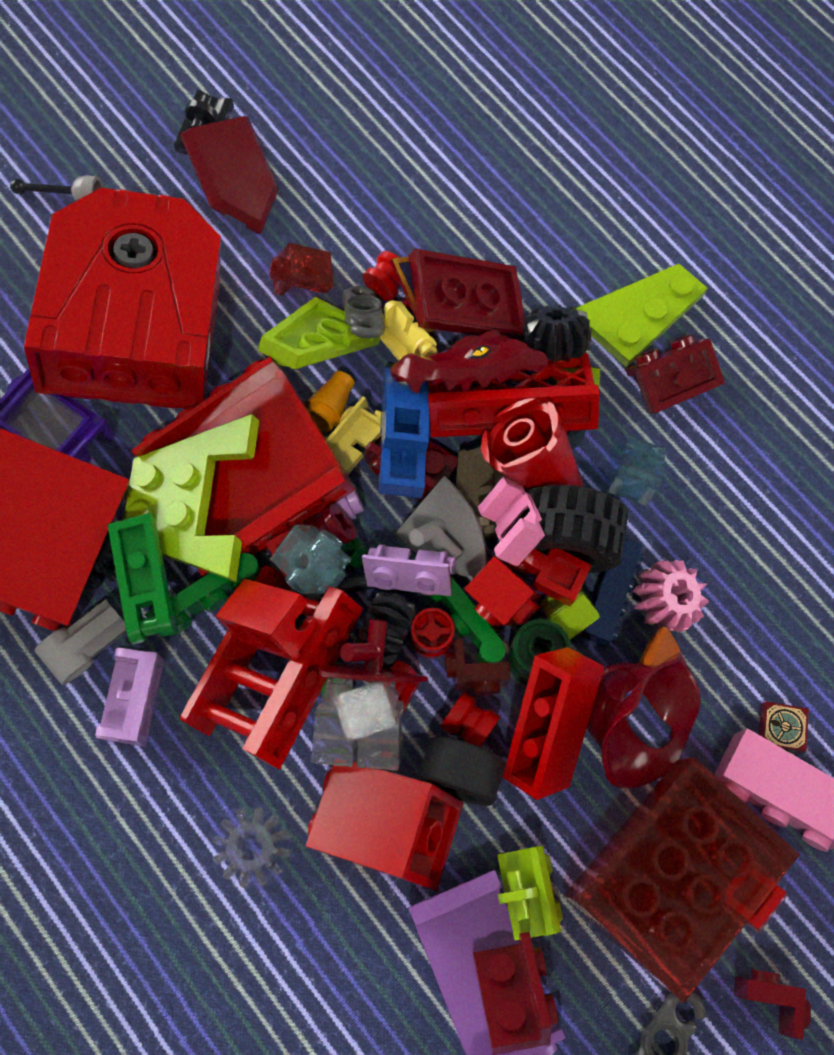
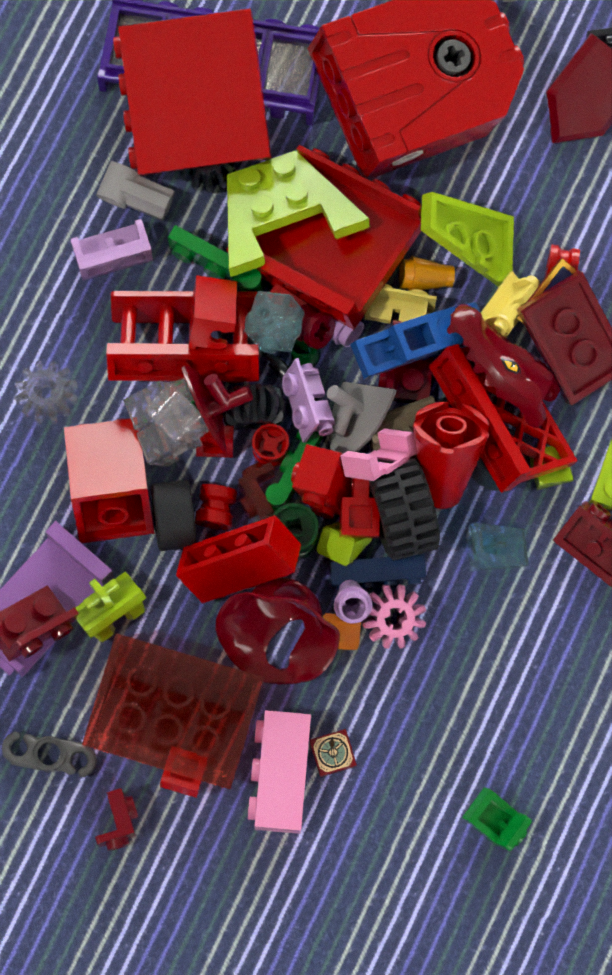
camera: 65 degrees right, 5 degrees up
green plate [108,513,178,645] -> none
clear red bracket [269,243,334,296] -> none
dark grey piece [342,286,385,338] -> none
black gear [523,305,592,363] -> none
none -> lavender cone [334,580,372,623]

